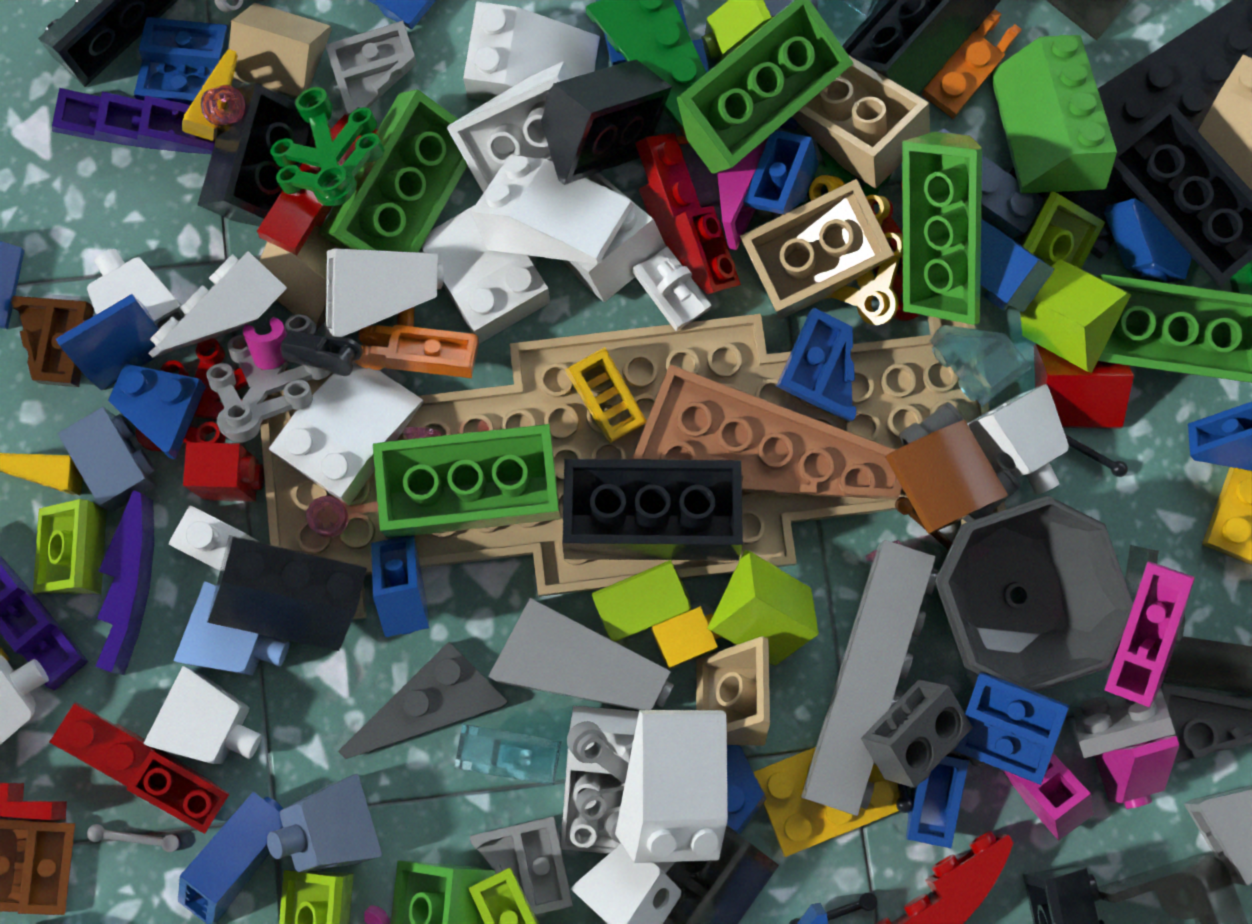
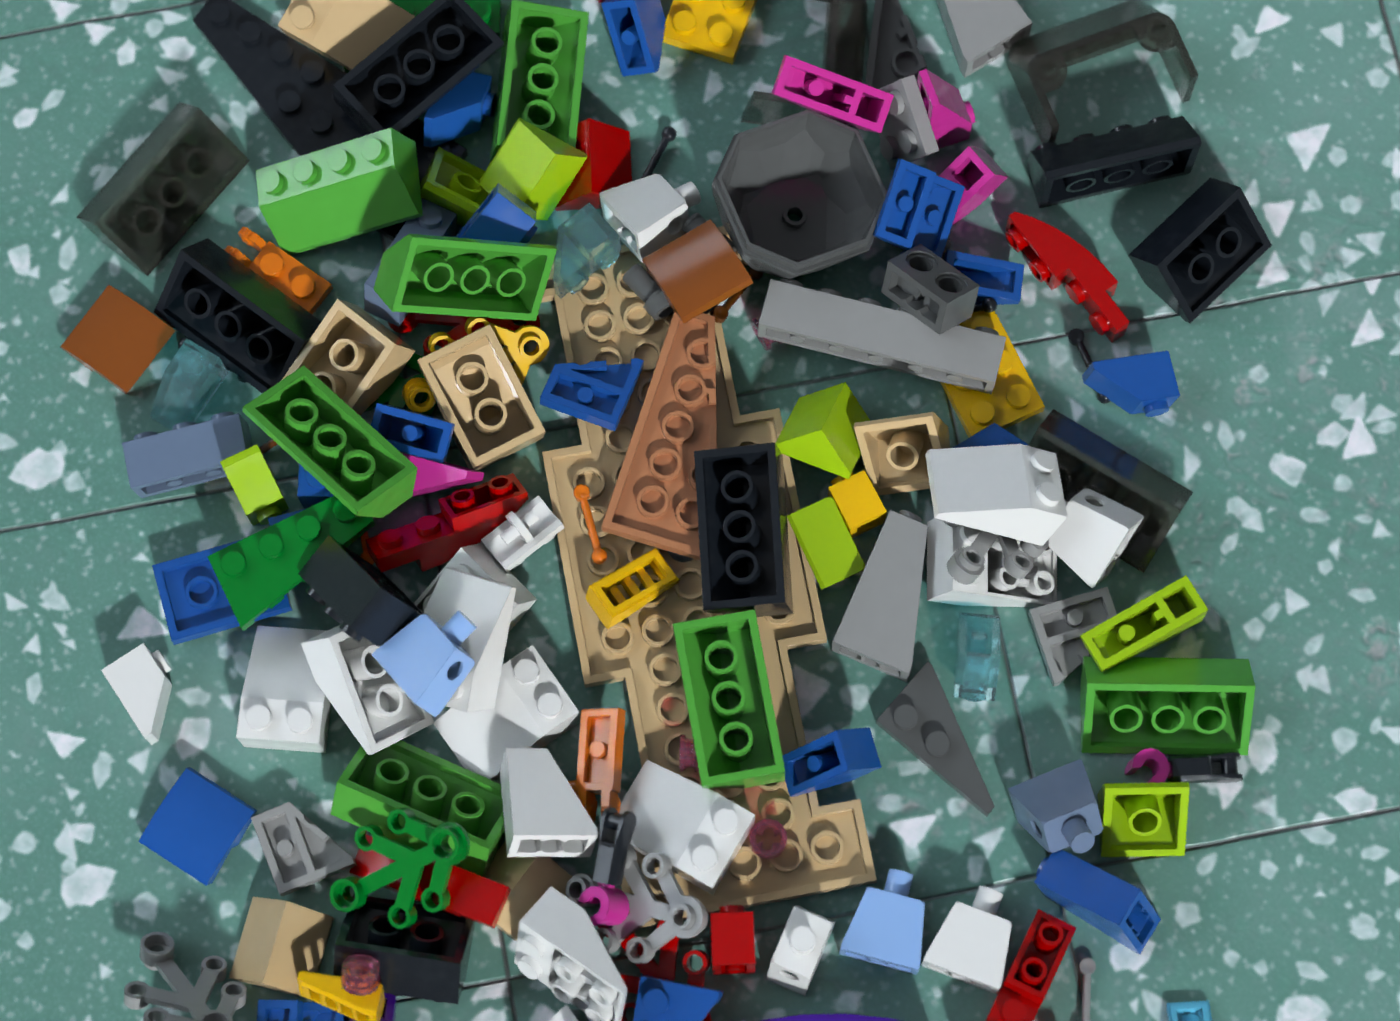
camera: 90 degrees left, 5 degrees down
black slope [207,535,367,651] -> none
none -> light blue torso [371,610,477,718]
none -> orange hinge [574,484,607,564]

